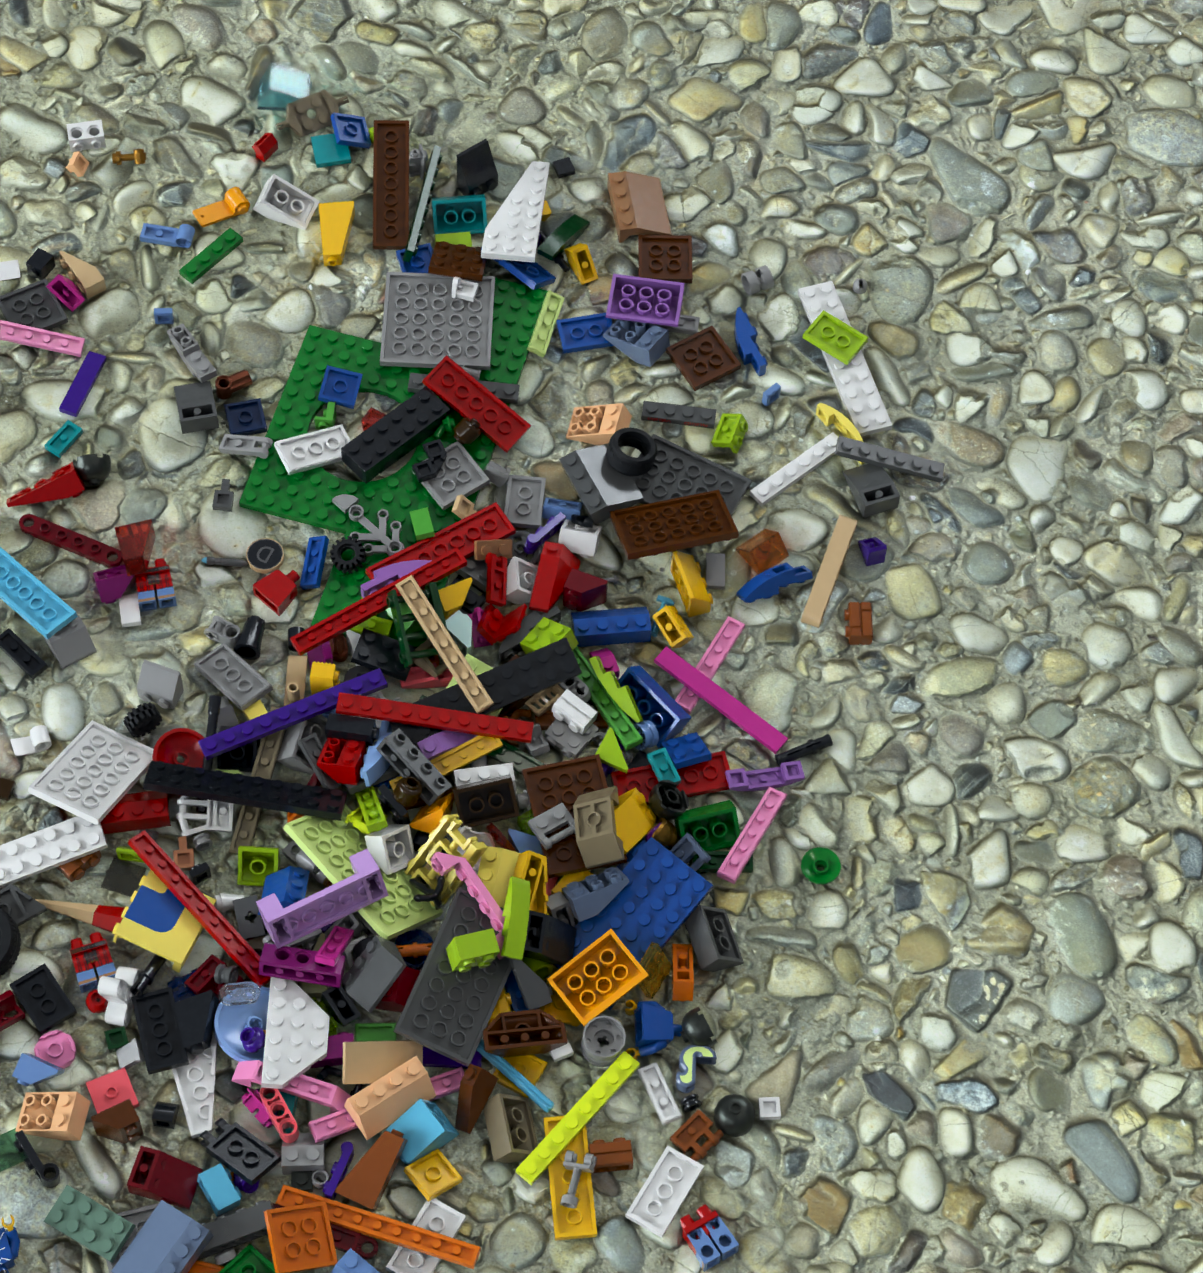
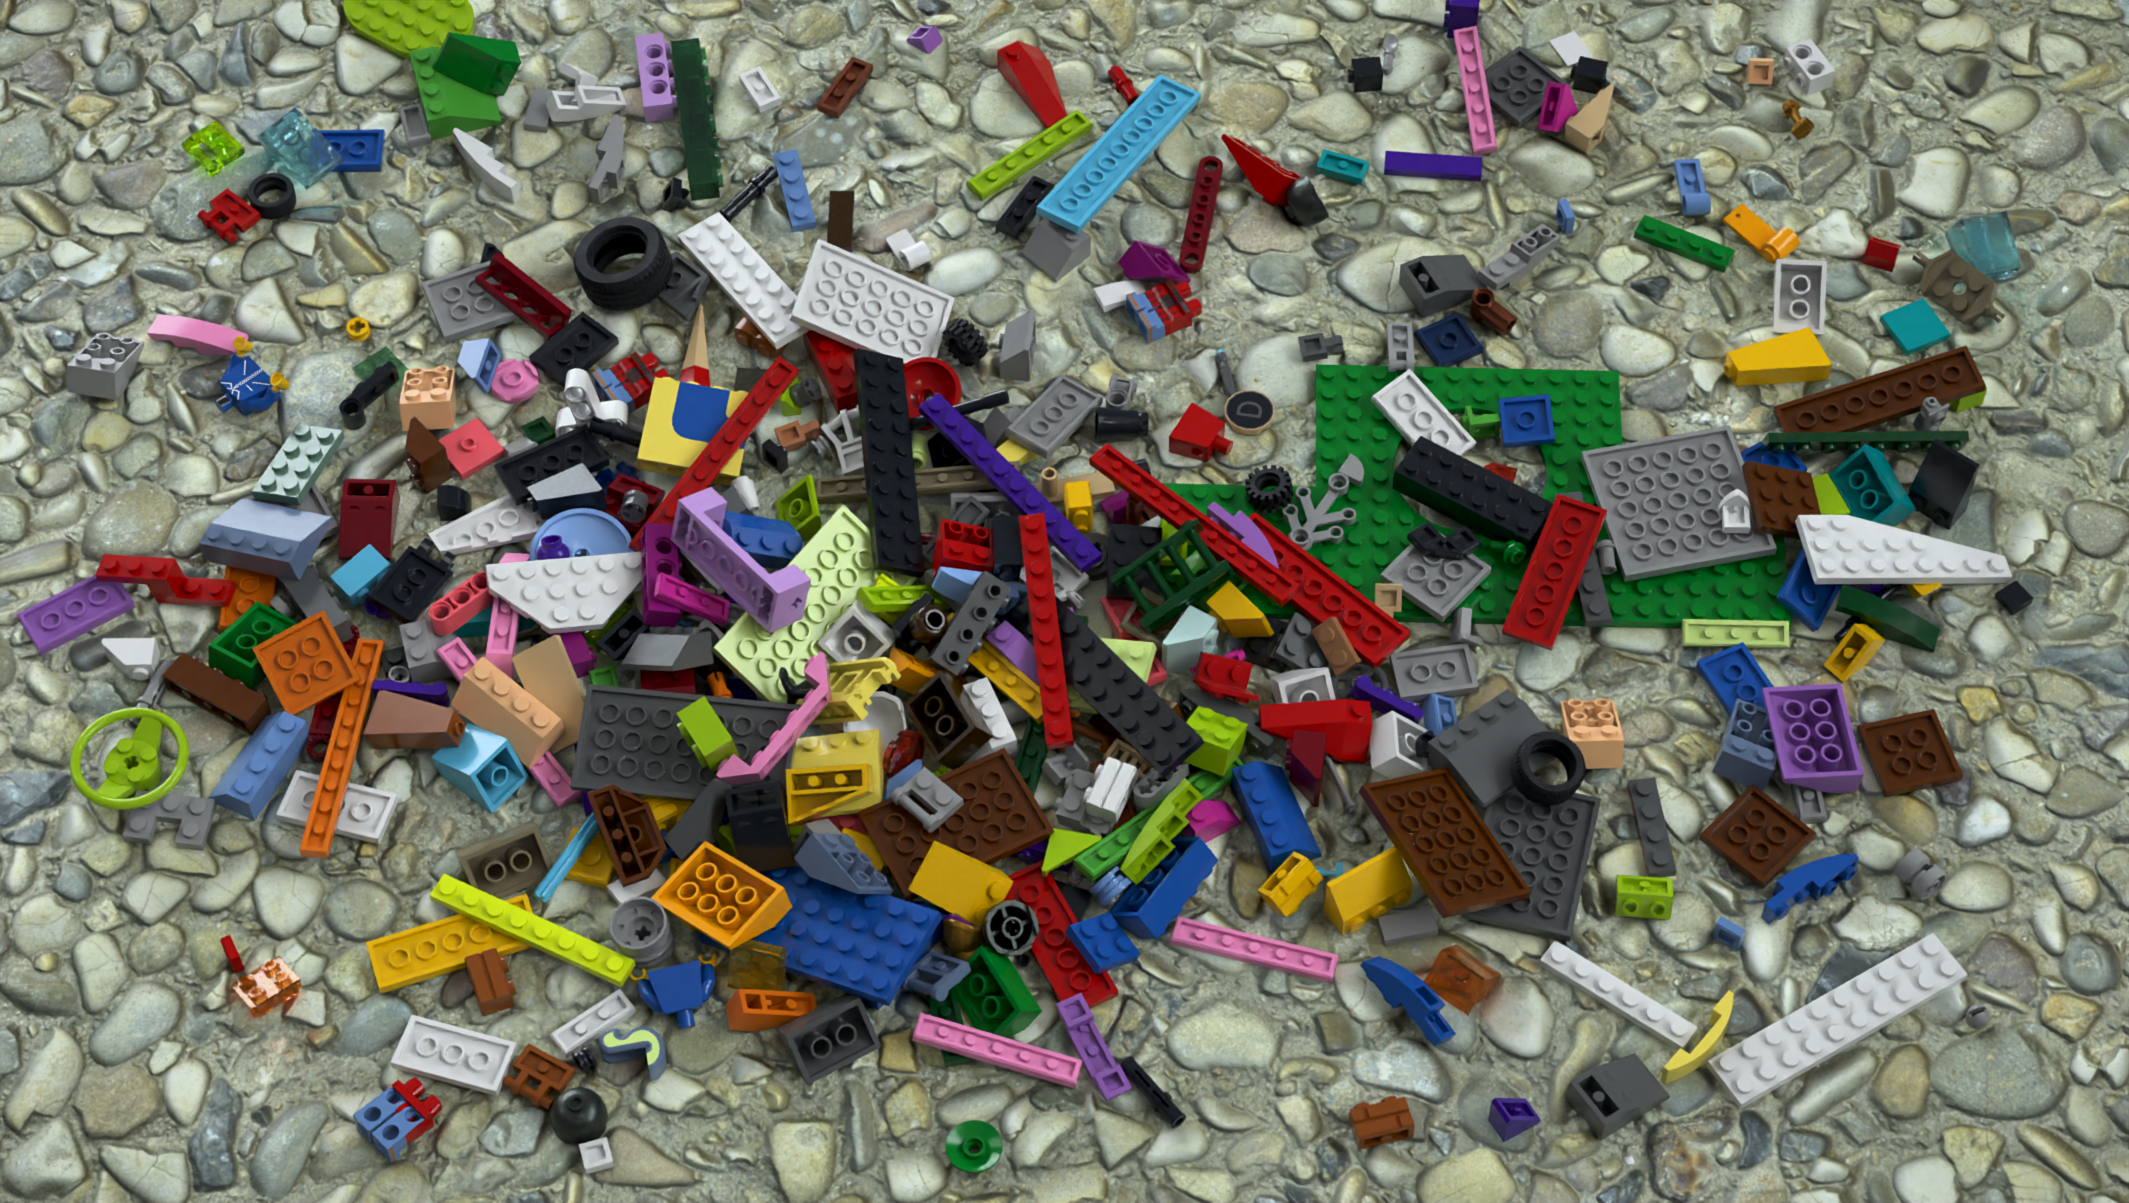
camera: 80 degrees right, 5 degrees down
clear red slope [115,519,156,576] -> none
clear plate [219,982,261,1006] -> none
blue plate [300,536,329,590] -> none
blue plate [330,112,371,149] -> none
tan tile [395,575,494,714] -> none
yellow tile [404,1148,463,1202] -> none
bright green tile [409,507,435,541] -> none
dark brown head [453,418,481,445] -> none
reddish brown slope [455,1064,499,1134] -> none
red plate [485,552,507,607] -> none
lime slope [500,876,530,961] -> none
light grey bar [560,1150,597,1209] -> none
dark tan slope [573,786,624,869] -> none
medium nougat piece [607,171,672,243] -> none
teal plate [647,747,681,785] -> none
dark pink tile [654,646,788,754] -> none
pearl dark grey cylinder [680,1006,718,1047] -> none
tan beam [801,515,858,628] -> none
lime plate [802,310,869,365] -> none
dark grey plate [835,436,944,482] -> none

